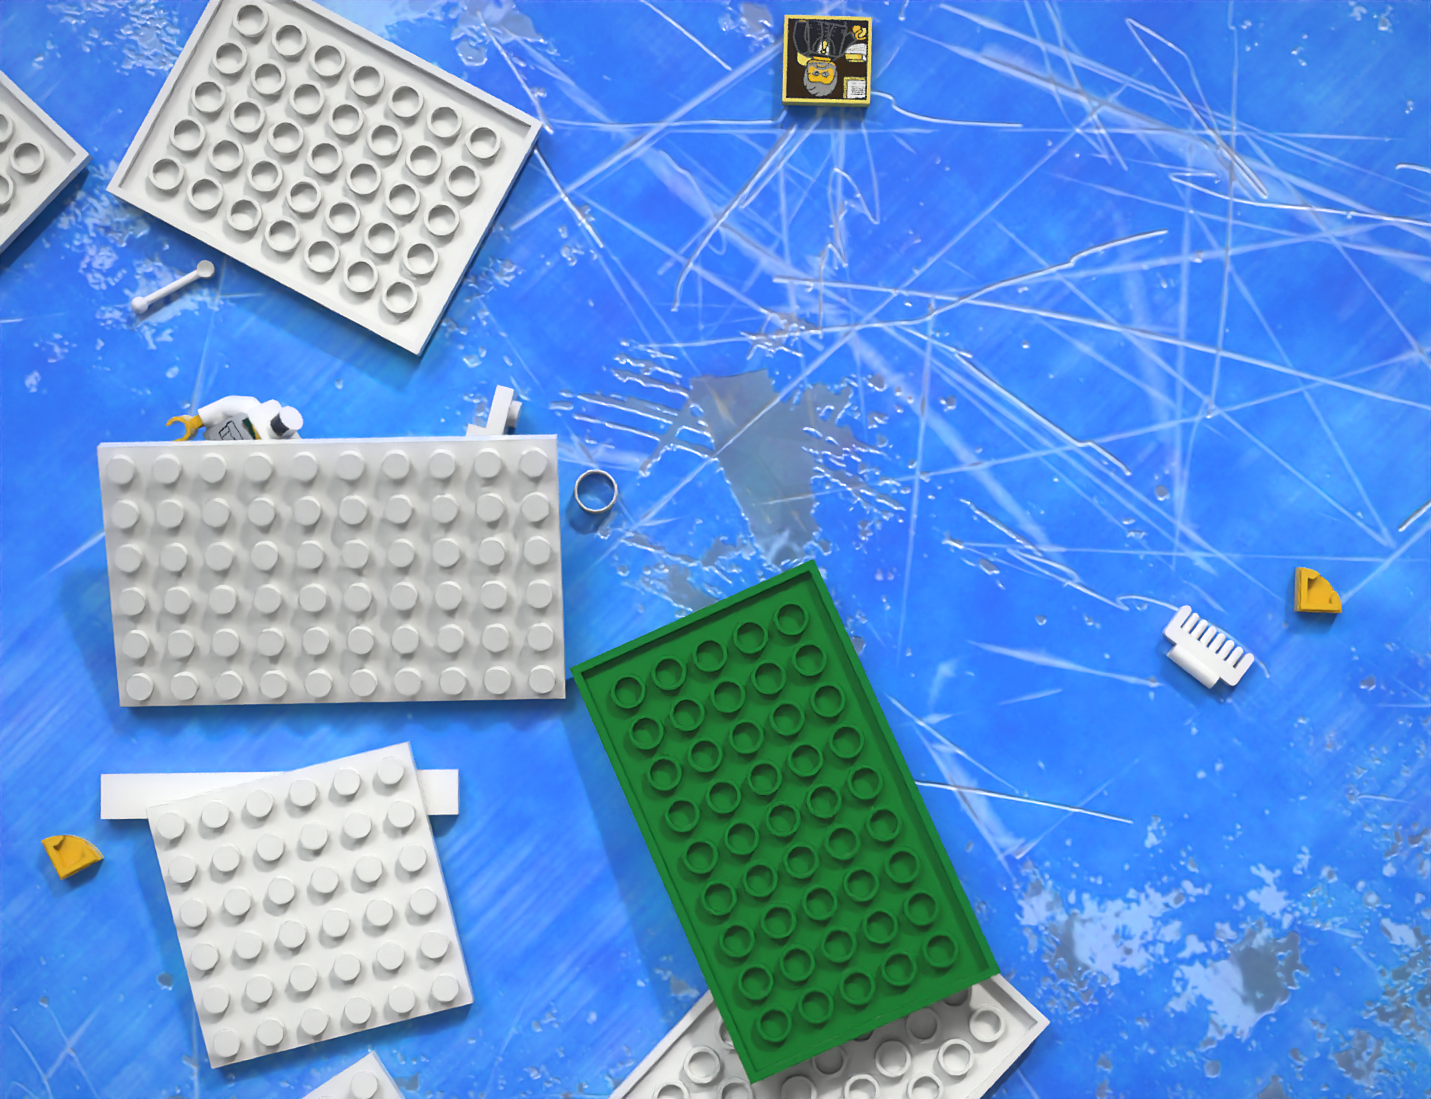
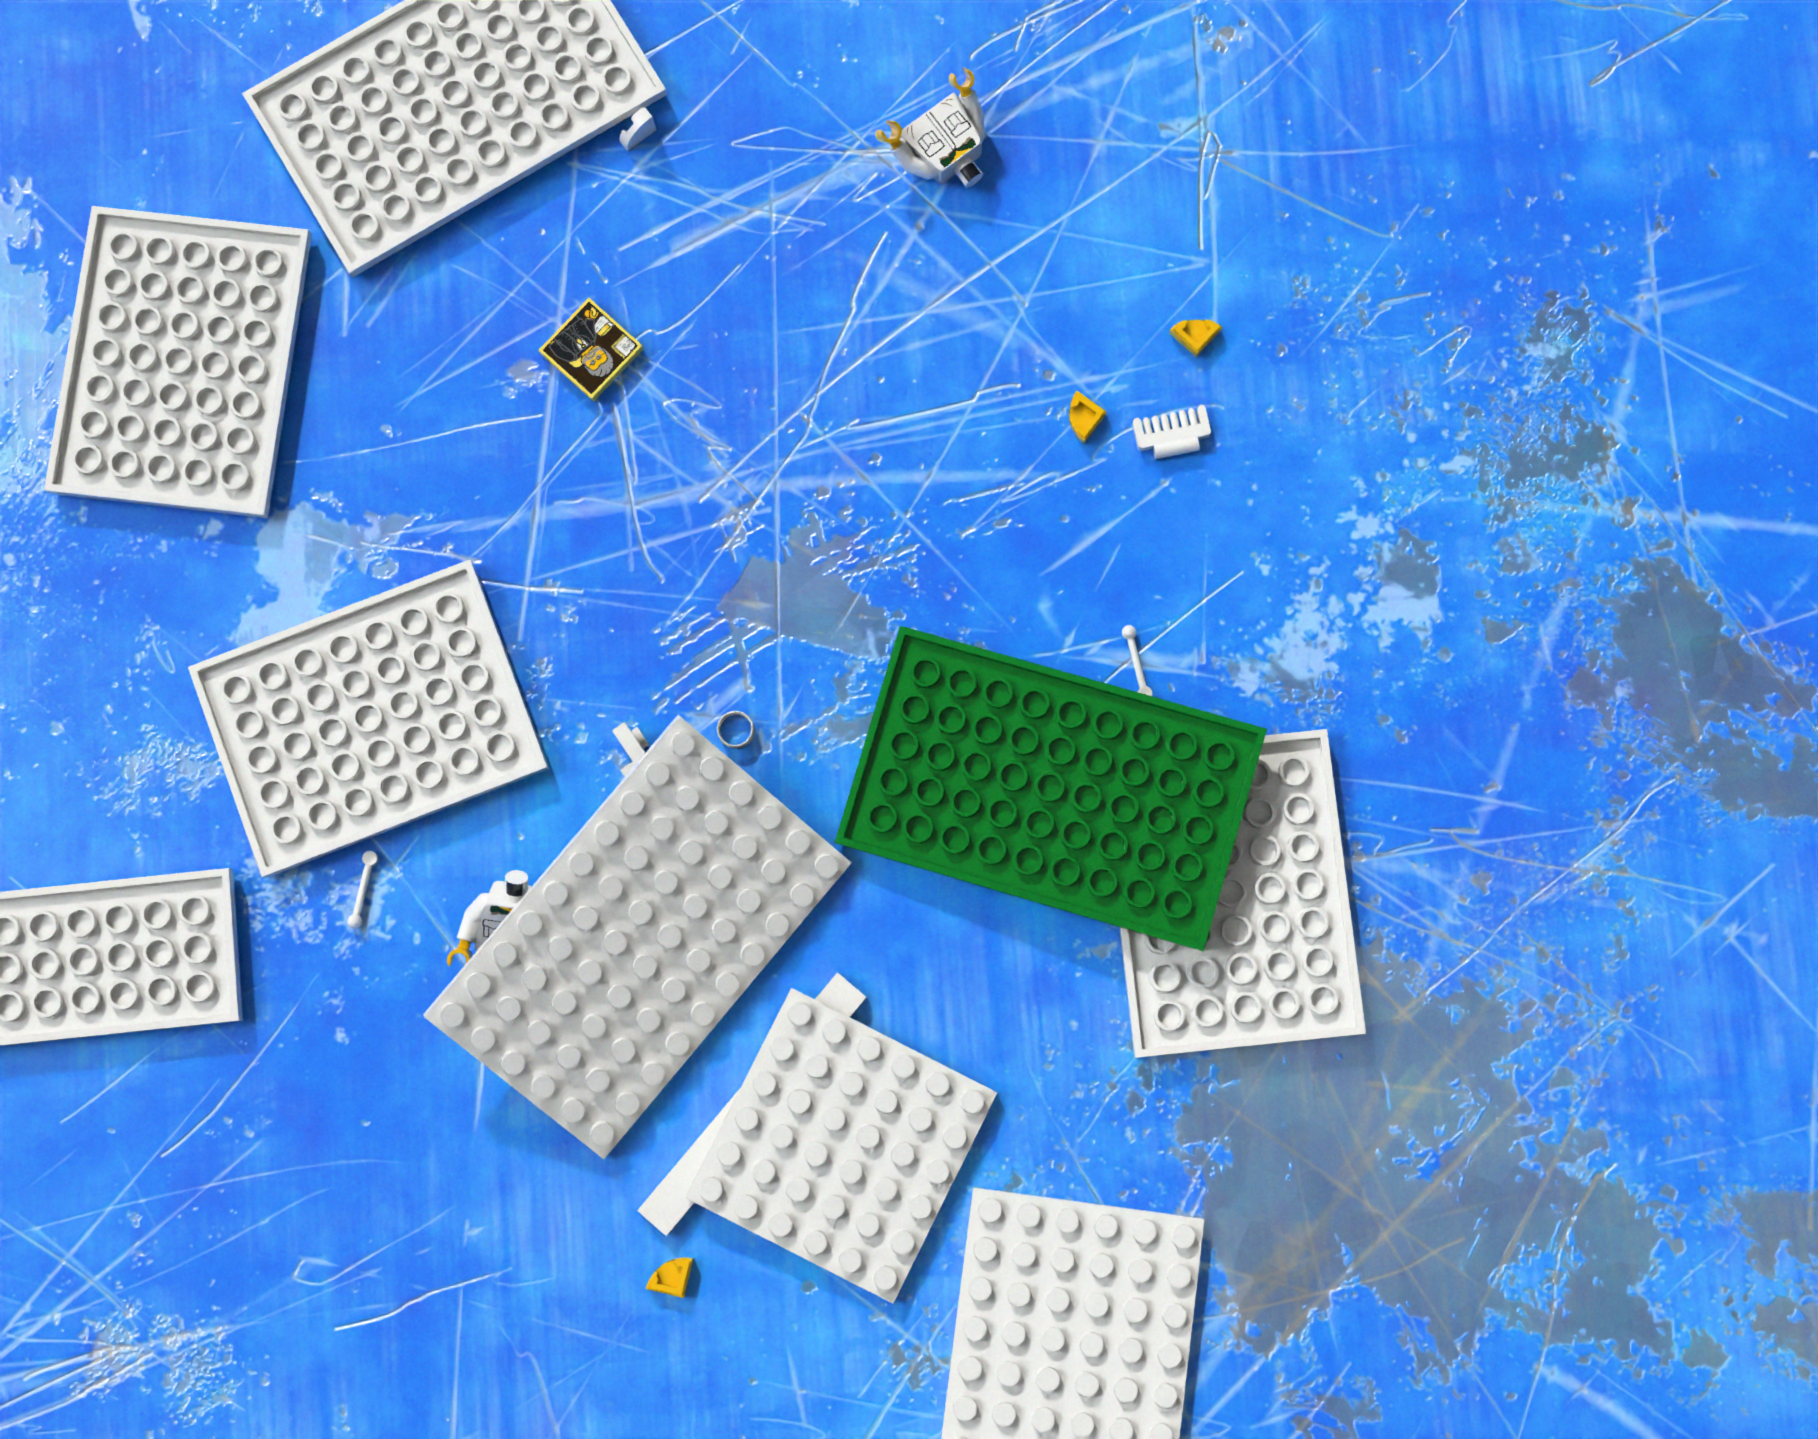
camera: 40 degrees left, 5 degrees down
none -> white torso [875,67,986,188]
none -> yellow tile [1069,391,1107,444]
none -> white hinge [1122,625,1152,696]

